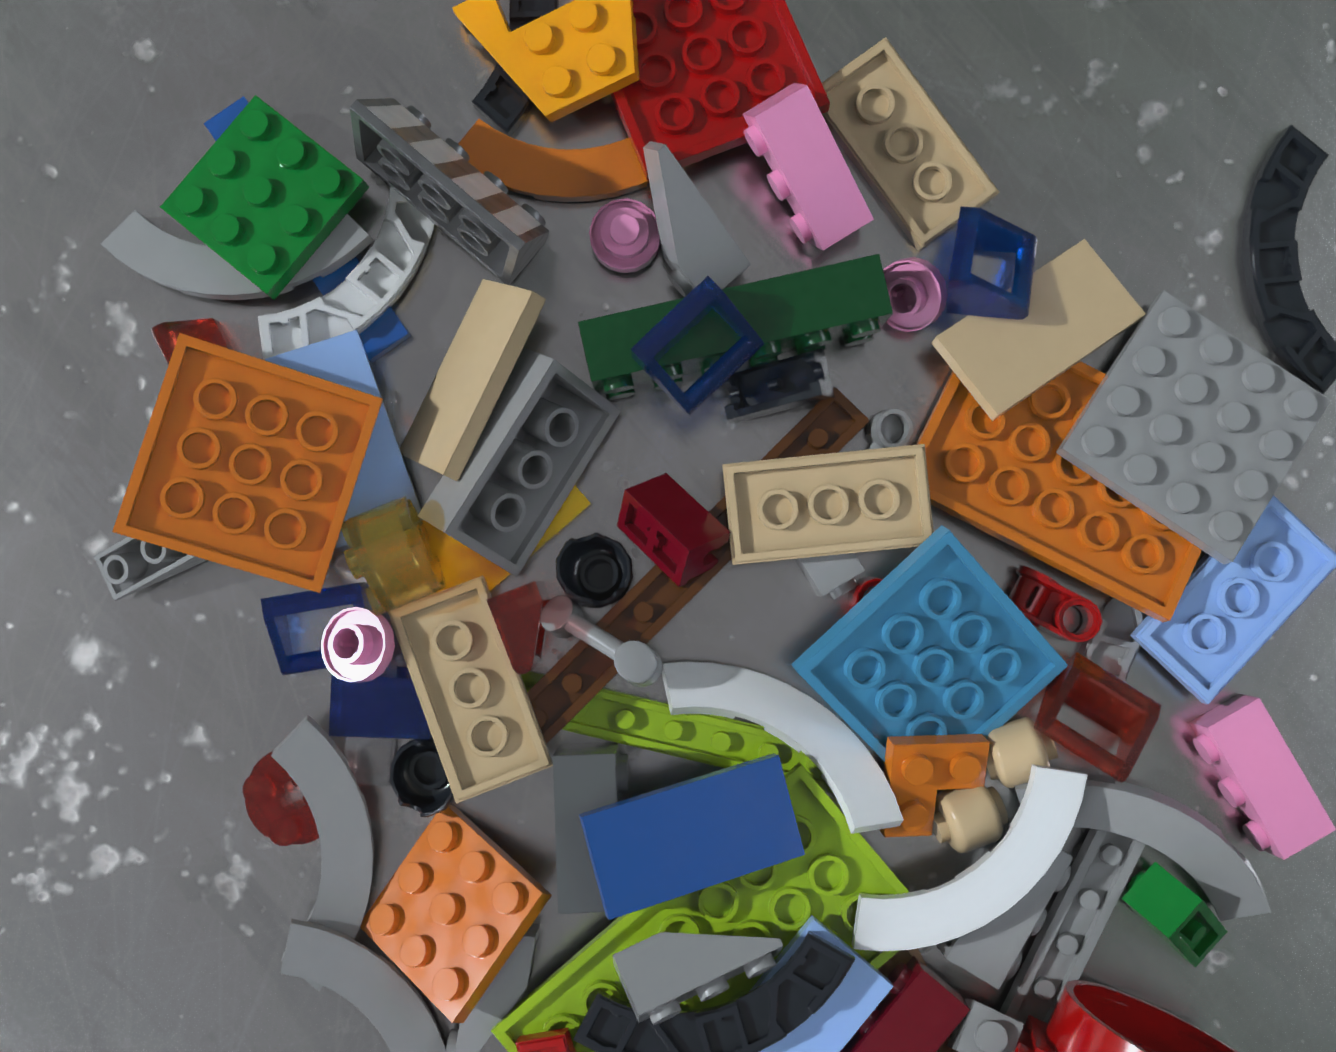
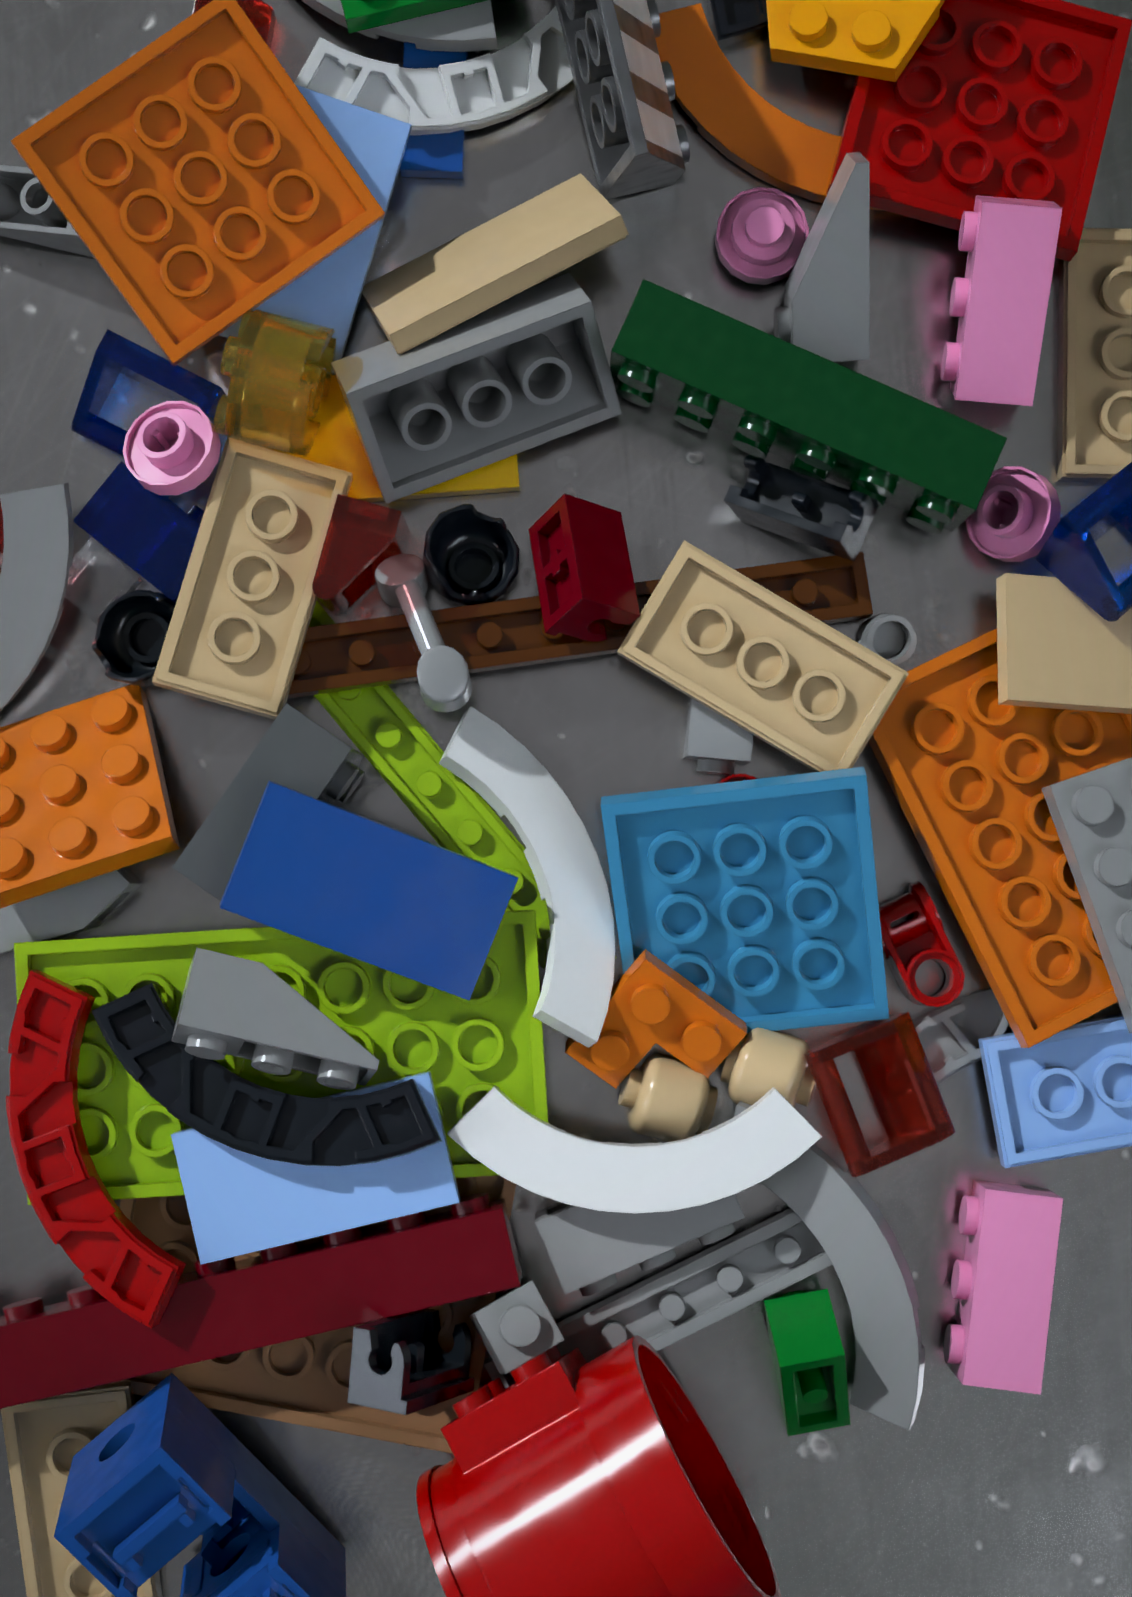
camera: 40 degrees right, 0 degrees up
clear blue tile [631,276,764,416] -> none

